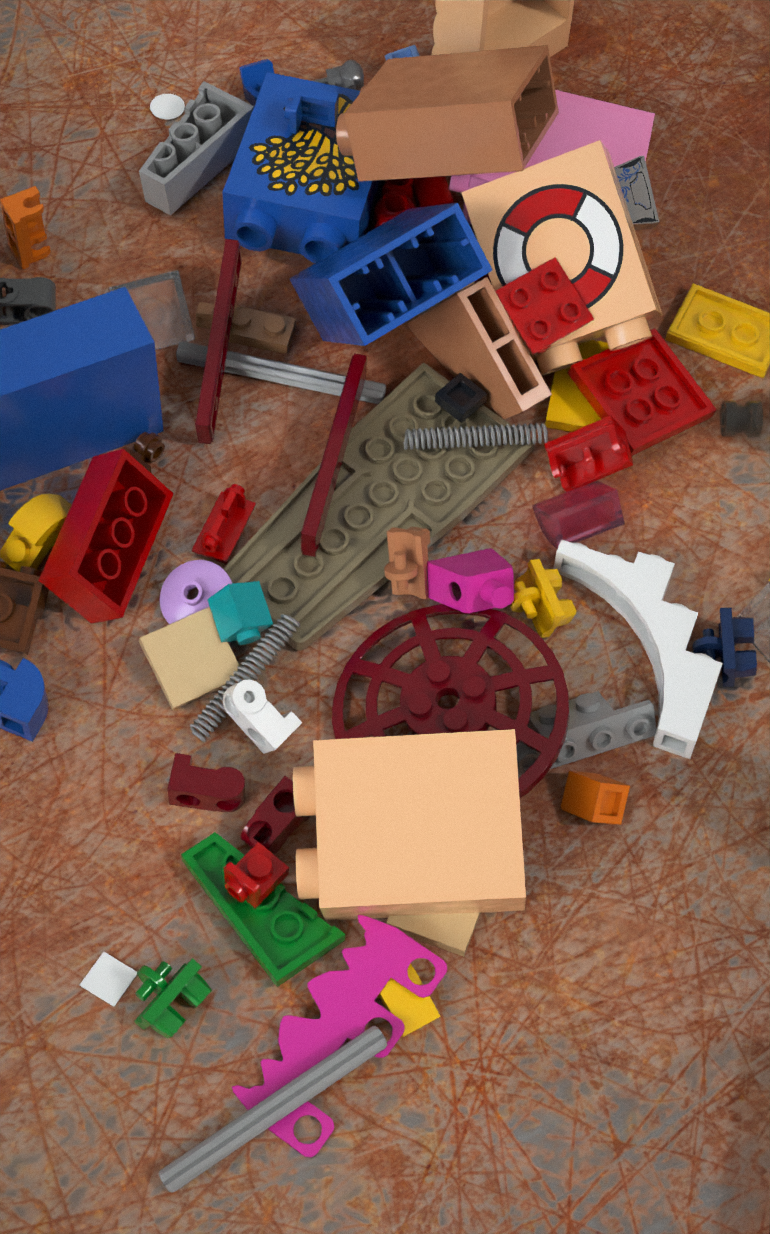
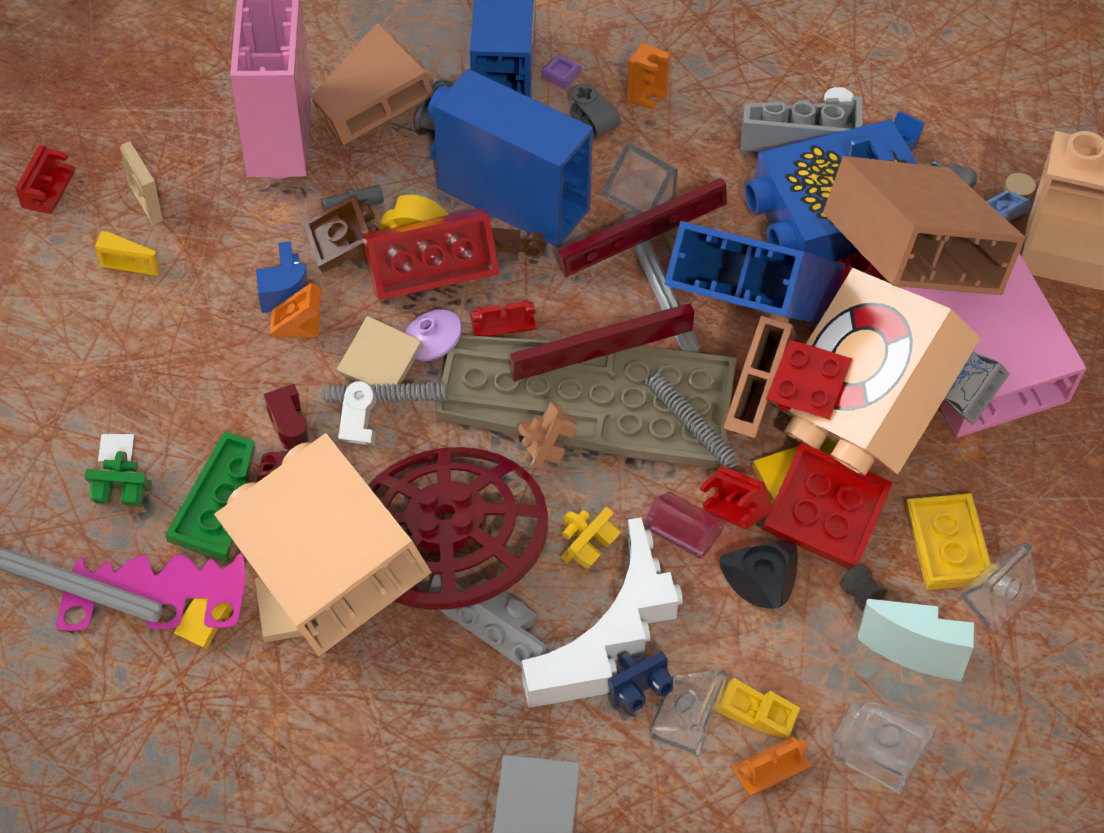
camera: 60 degrees right, 5 degrees down
teal brick [207,581,273,645] -> none
red bracket [224,842,289,908] -> none
dark pink torso [427,548,514,613] -> none
black plate [435,373,487,423] -> none
orange panel [561,770,630,825] -> none
none -> orange slope [269,283,321,338]
none -> black hat [719,541,798,609]
none -> tan tile [1004,173,1036,199]

